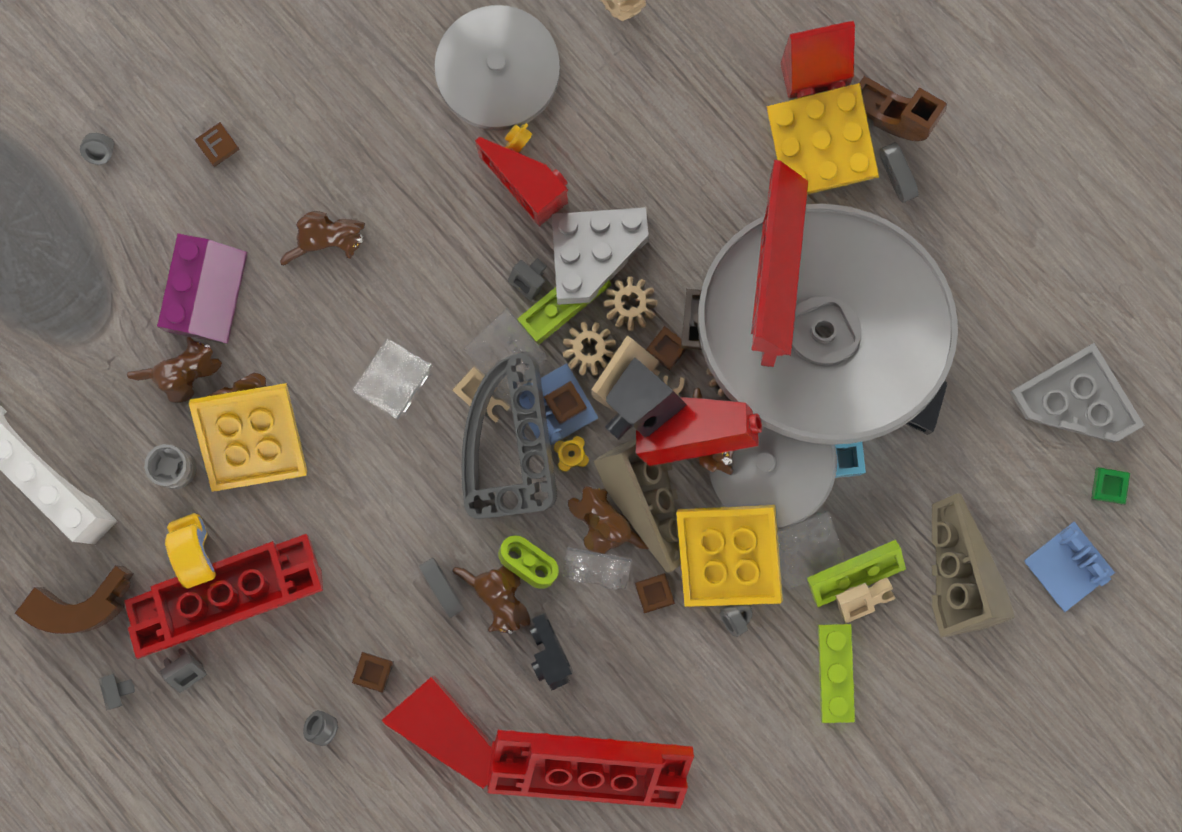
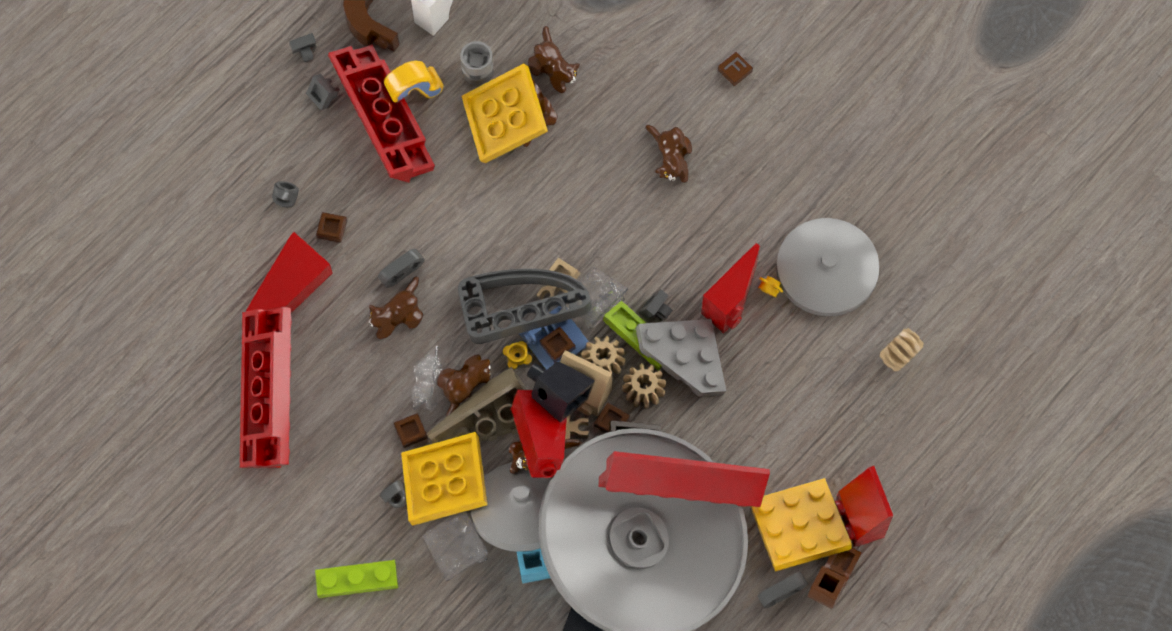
camera: 80 degrees right, 15 degrees down
slope [157,233,247,344] -> none
clear hinge [352,338,433,420] -> none
lime plate [498,535,559,589] -> none
black plate [529,613,573,691] -> none
lime plate [807,540,906,607] -> none
tan plate [836,577,895,623] -> none

